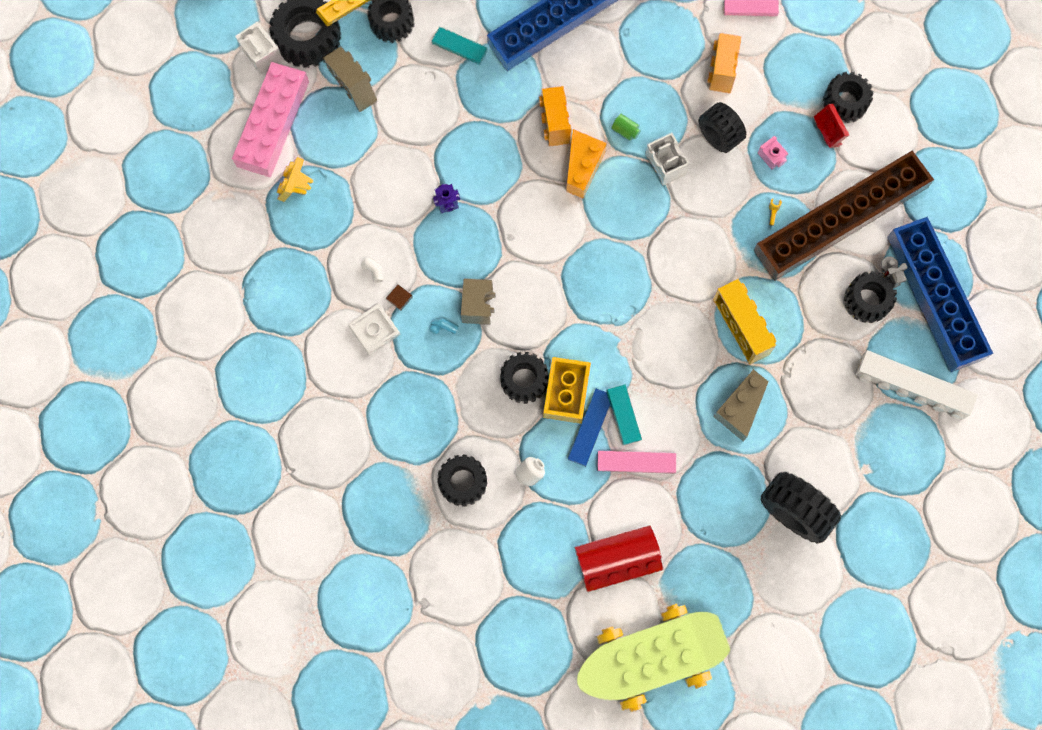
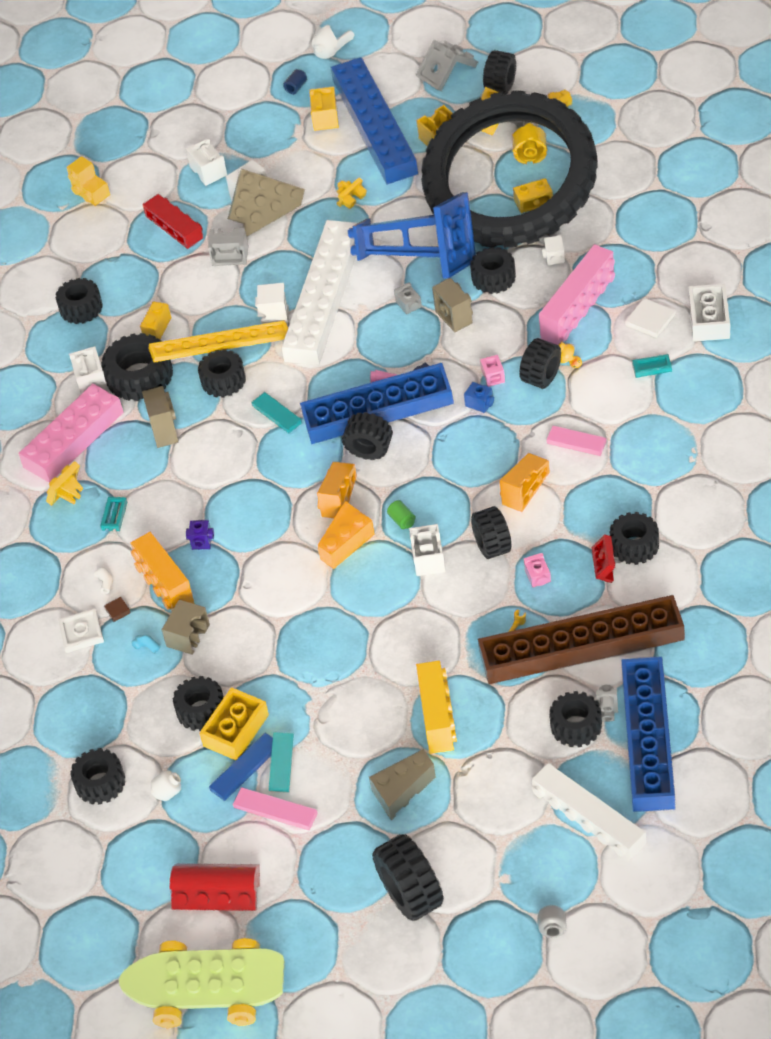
camera: 25 degrees right, 25 degrees down
none -> teal tile [100,497,128,531]
none -> light orange brick [130,532,195,611]
none -> black tyre [342,412,393,460]
none -> light grey head [537,905,567,938]

